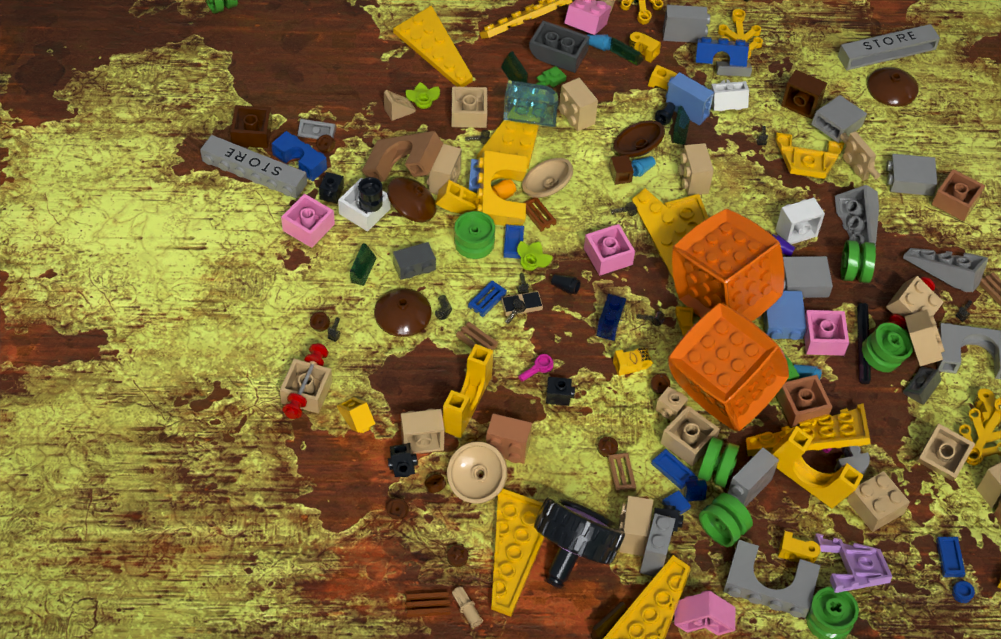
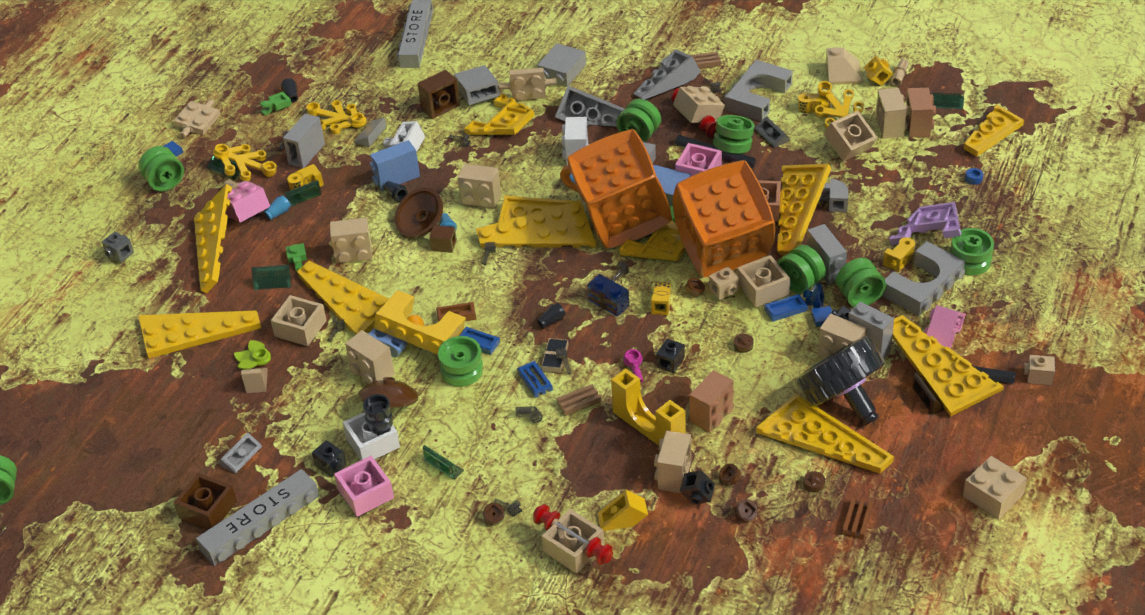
camera: 60 degrees left, 10 degrees down
blue arch [272,131,327,182] -> none
reddish brown tile [317,134,335,153] -> none
medium nougat arch [362,131,444,182] -> none
reddish brown dish [374,288,432,337] -> none
dark grey brick [393,242,436,280] -> none
yellow slope [435,180,479,214] -> none
tan dish [447,442,507,504] -> none
tan axle [452,587,483,628] -> none
clear light blue brick [503,80,558,127] -> none
lime plate [517,241,553,271] -> none
clear smoke hand [517,273,529,294] -> none
tan dish [522,158,573,198] -> none
dark grey brick [529,21,590,73] -> none
bright pink brick [584,224,635,276] -> none
medium nougat tile [608,453,636,493] -> none
yellow leg [648,65,677,92] -> none
clear green slope [672,106,690,145] -> none
blue arch [696,37,749,67] -> none
yellow arch [771,426,864,509] -> none
tan brick [847,471,910,532] -> none
reddish brown dish [867,67,919,107] -> none
tan brick [905,310,945,366] -> none
nougat brick [932,169,985,221] -> none
blue tile [936,537,965,577] -> none

